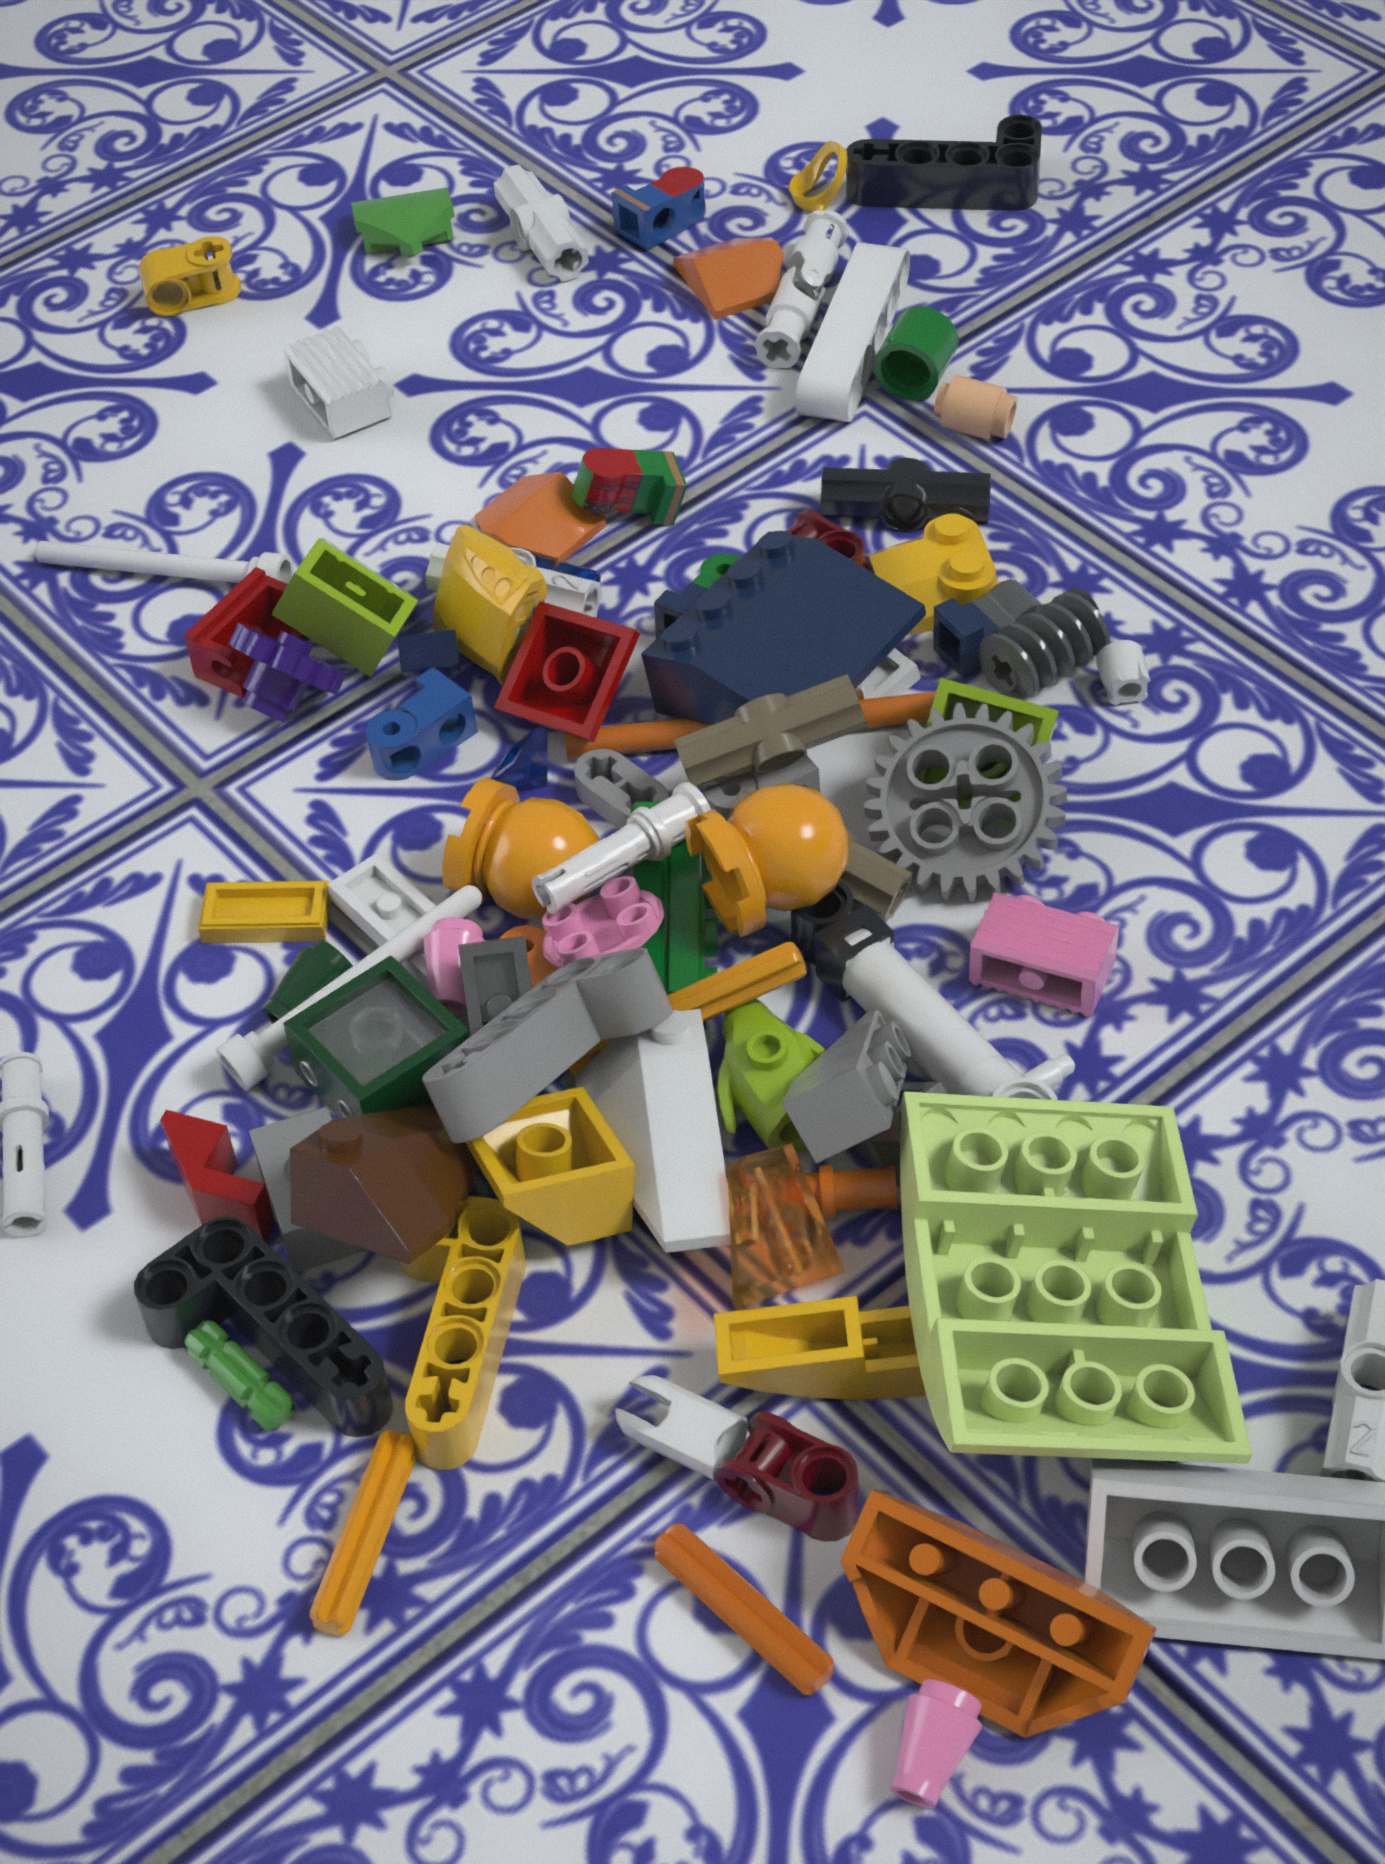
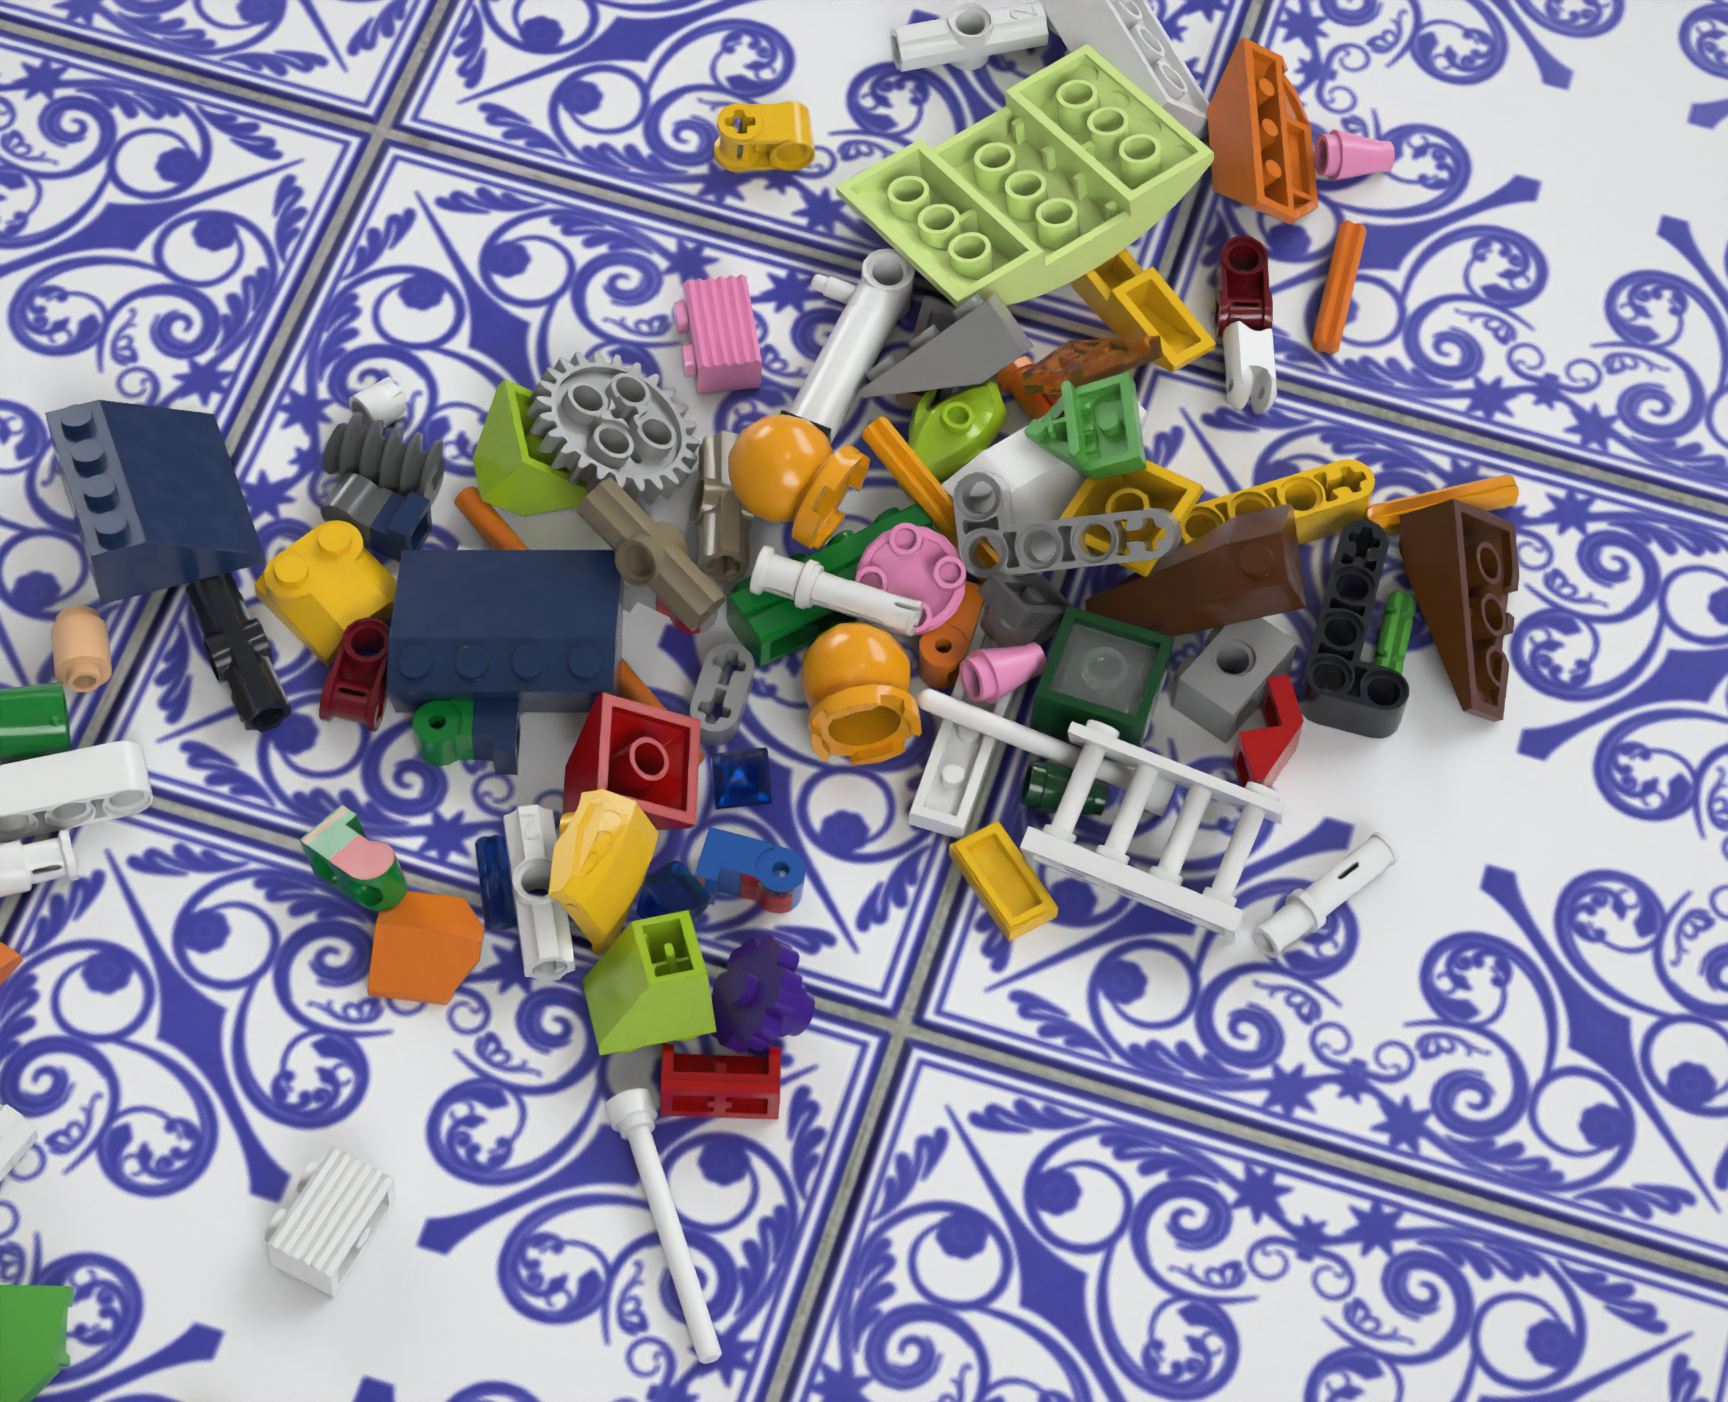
camera: 130 degrees left, 10 degrees up
none -> dark blue slope [45,400,266,605]
none -> yellow piece [713,101,815,172]
none -> white fence [1020,720,1286,940]
none -> bright green slope [1024,372,1147,479]
none -> reddish brown wedge [1398,499,1519,722]

